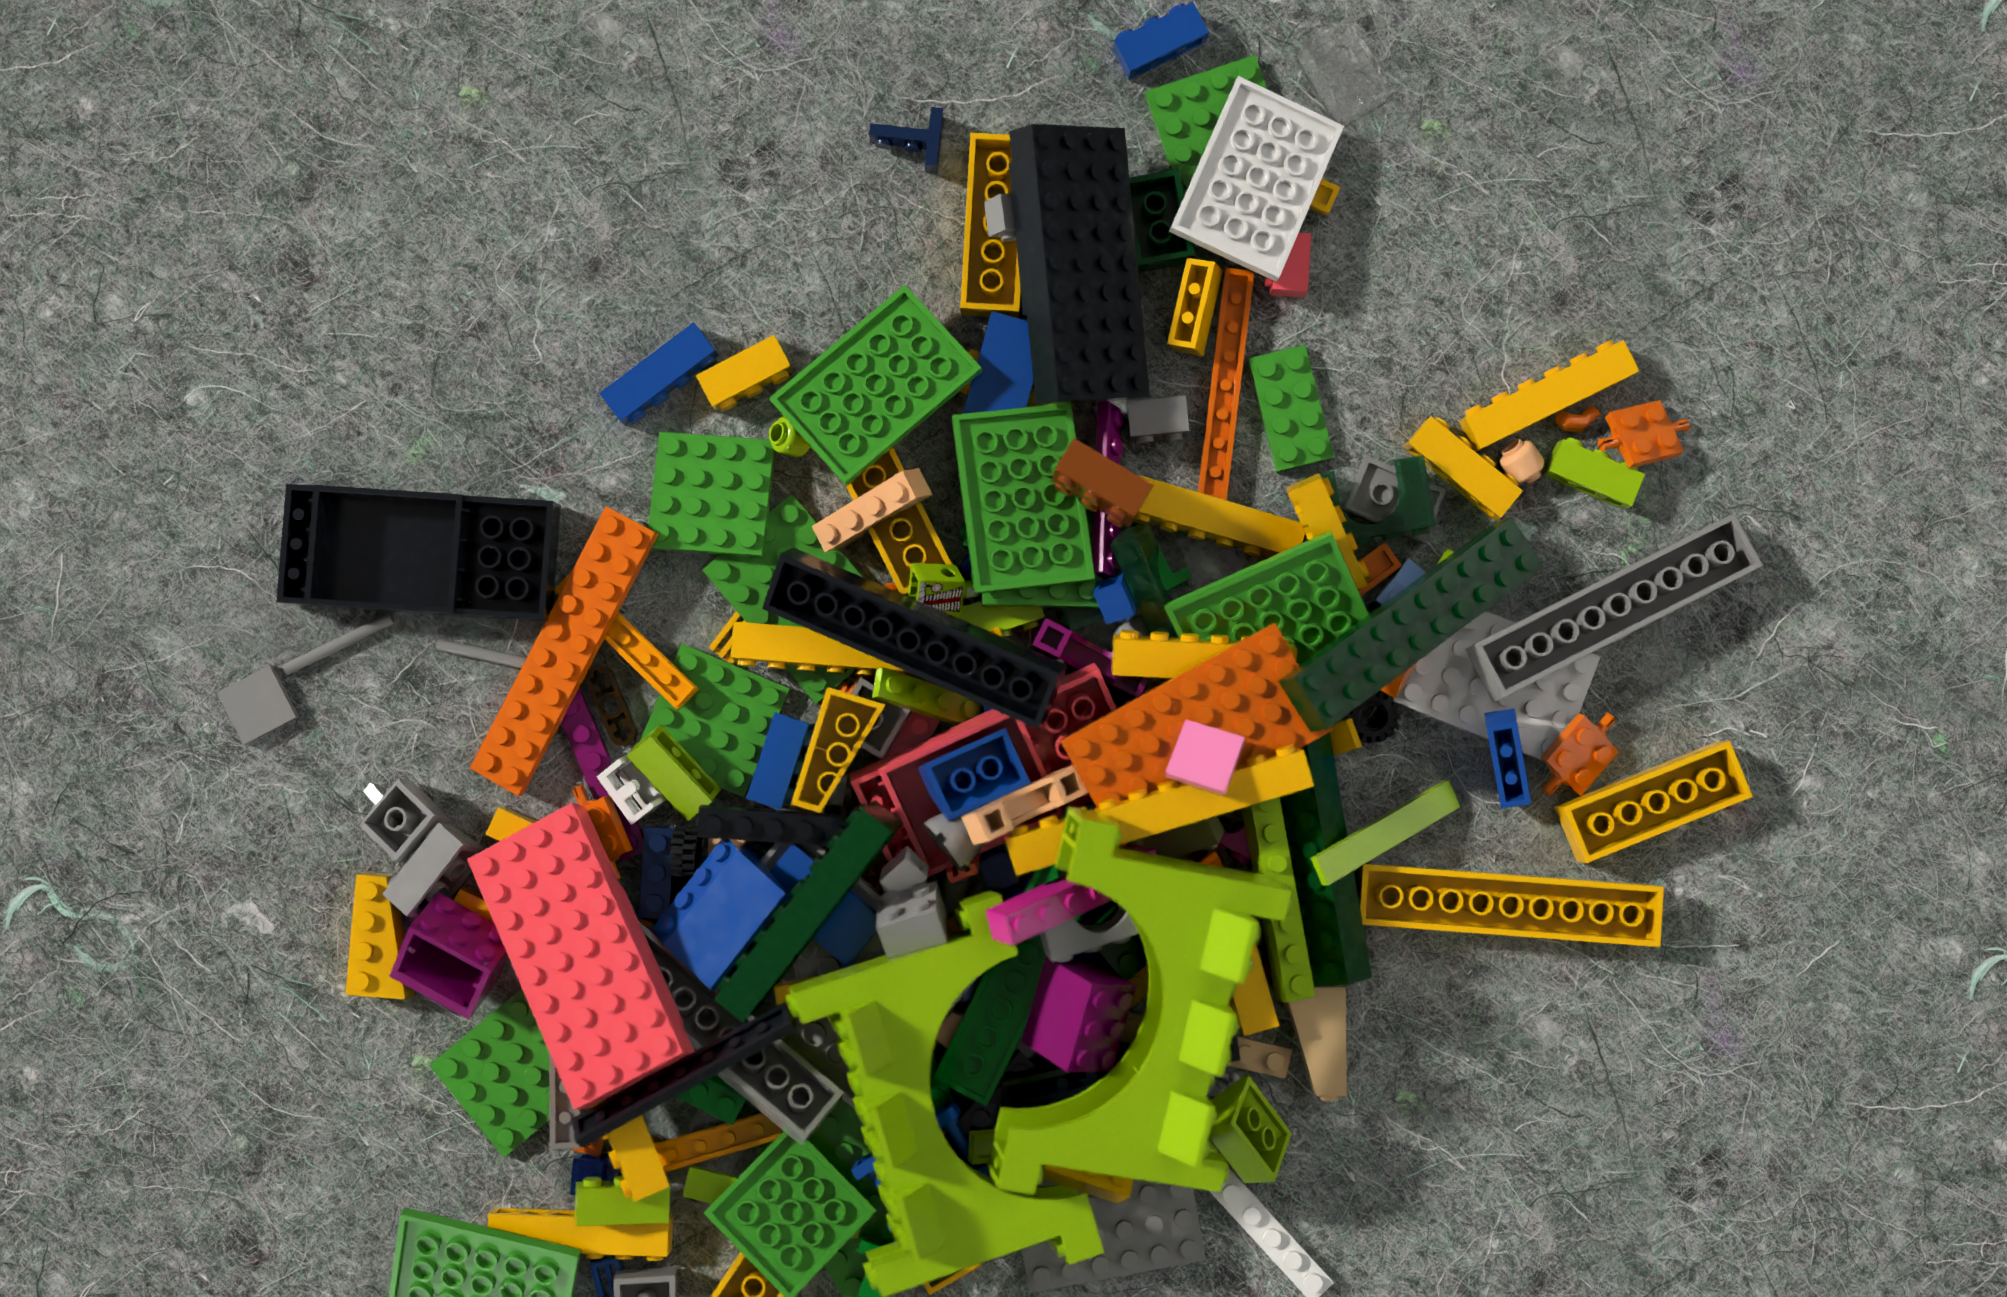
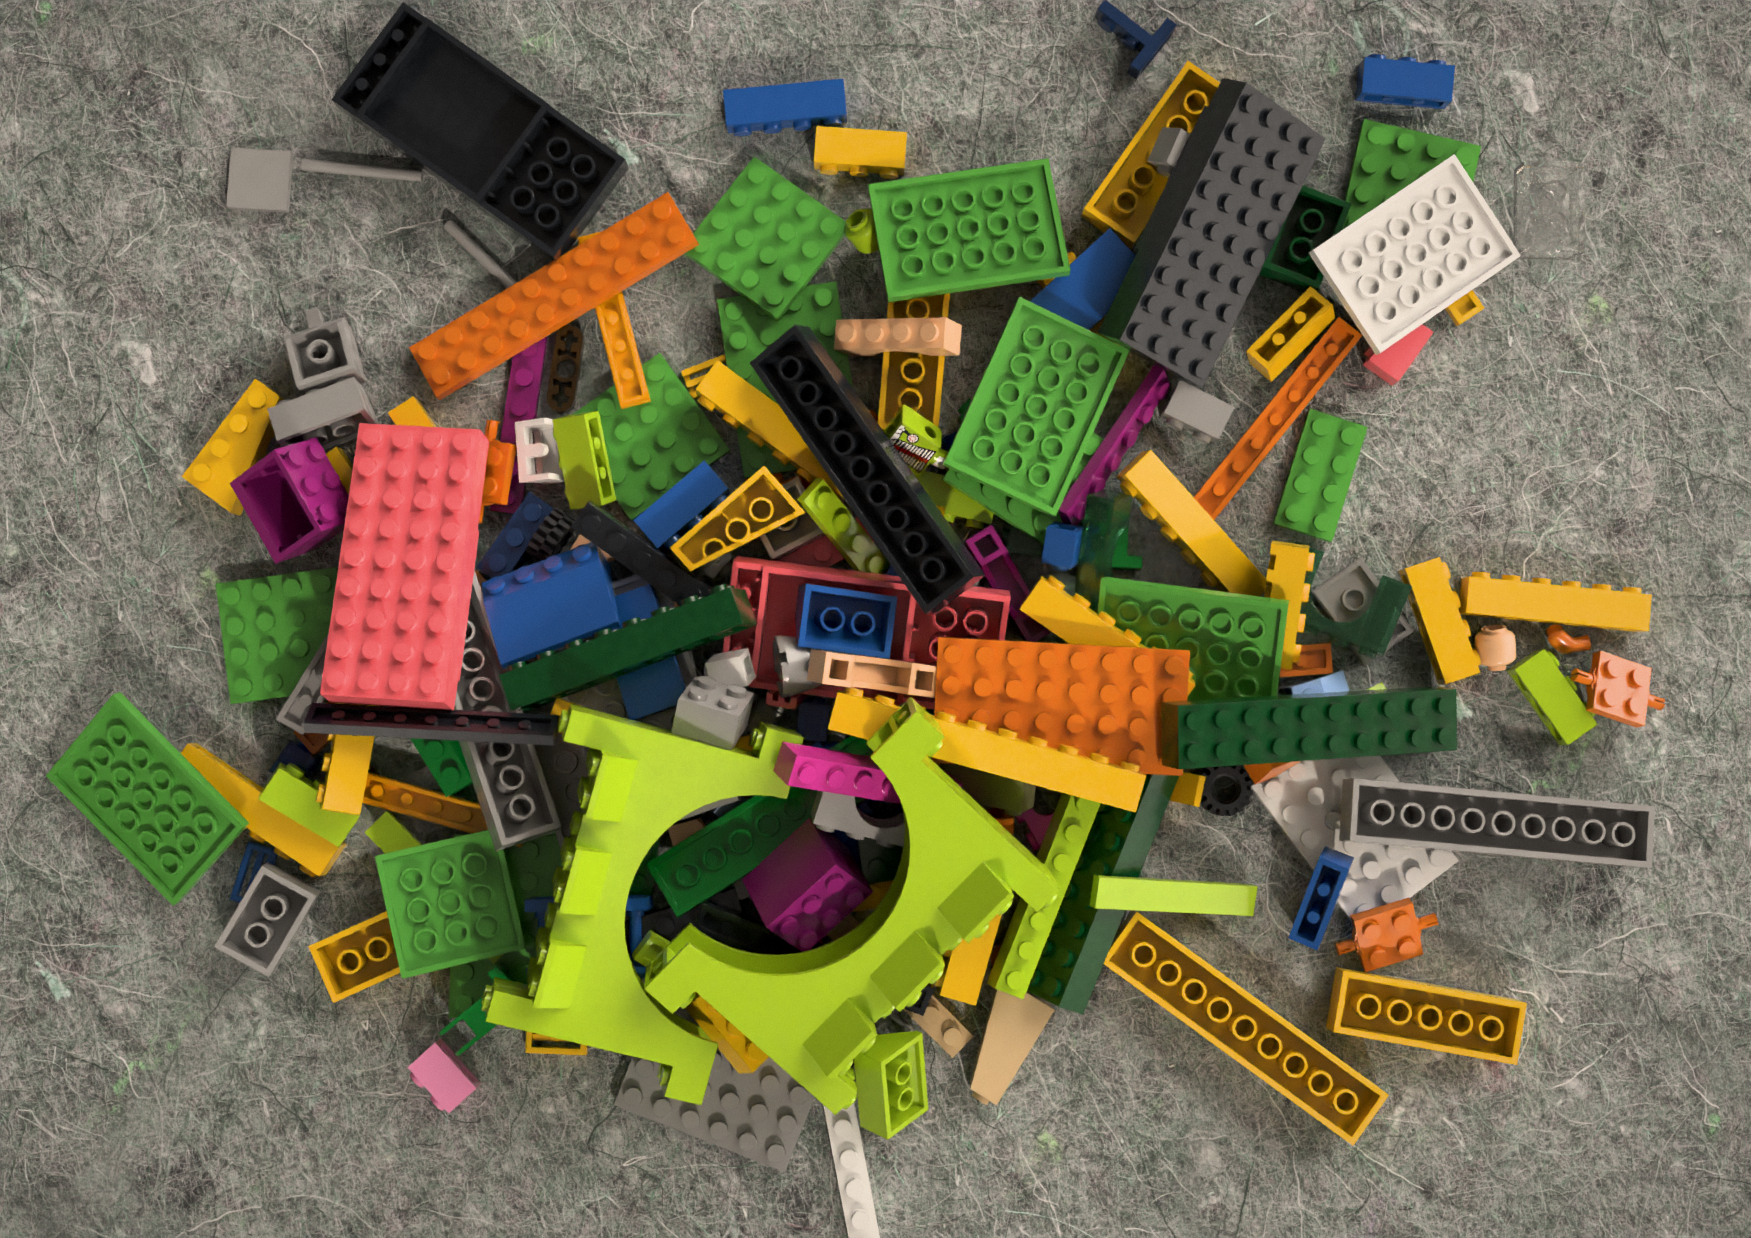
camera: 25 degrees right, 0 degrees up
dark orange brick [1051,438,1153,528] -> none
bright pink tile [1165,720,1245,796] -> none

